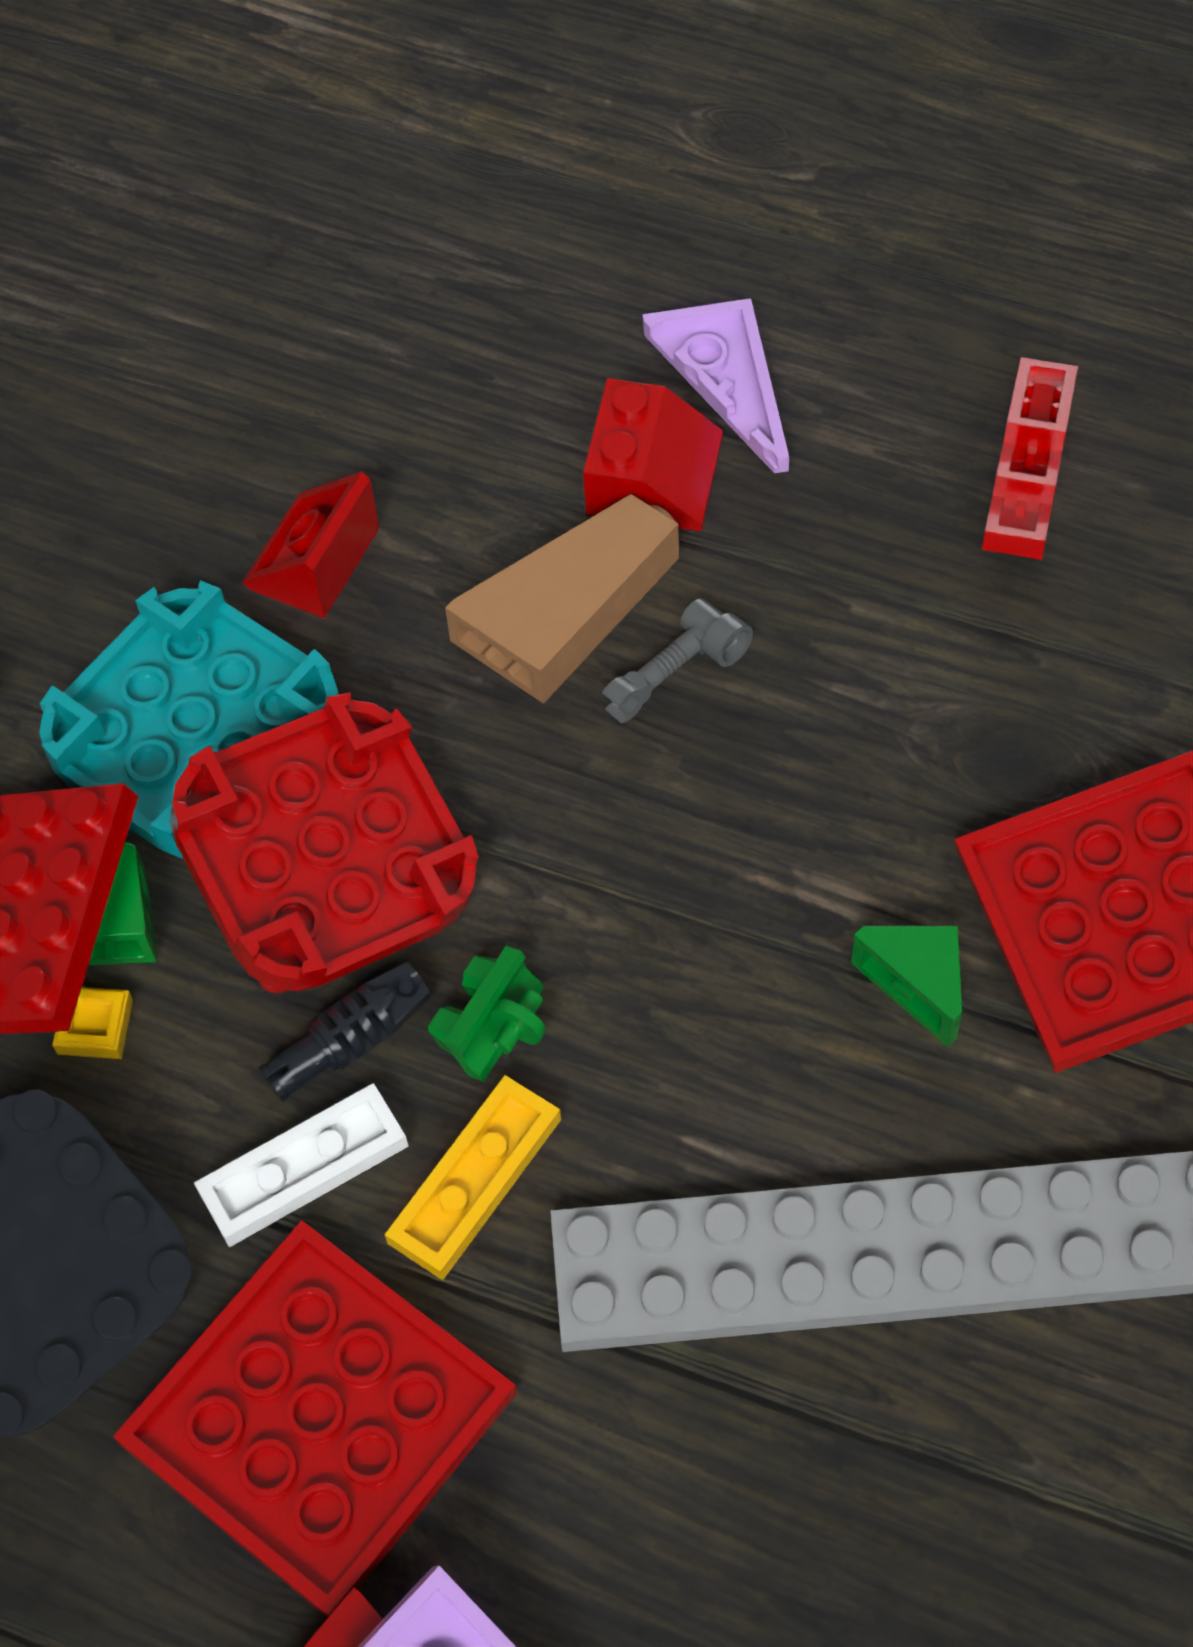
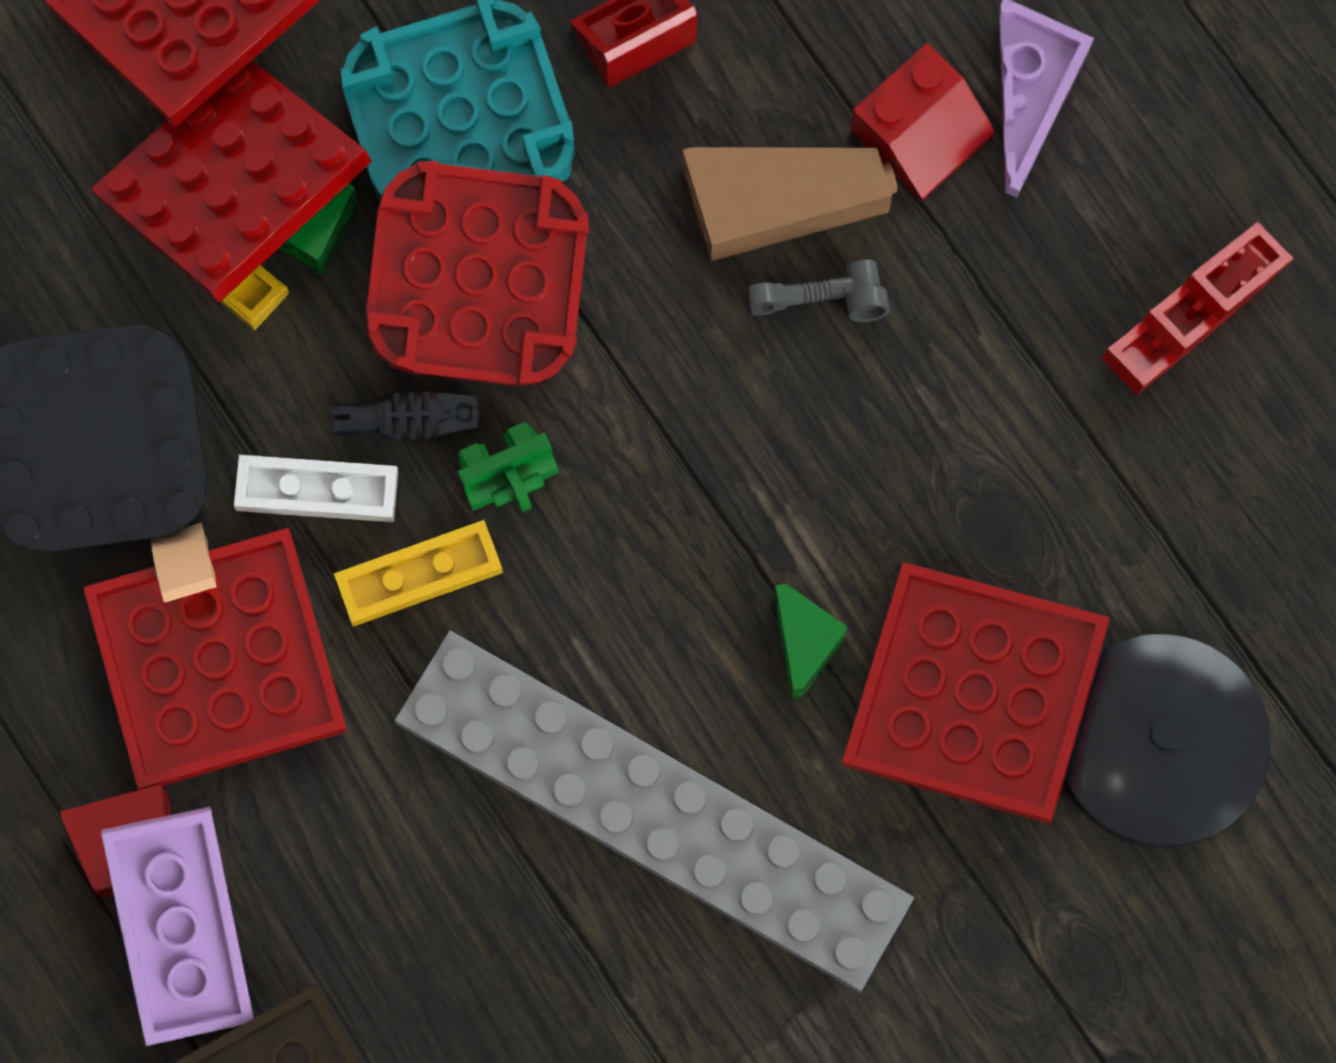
camera: 30 degrees right, 15 degrees up
none -> light nougat slope [151,523,217,603]

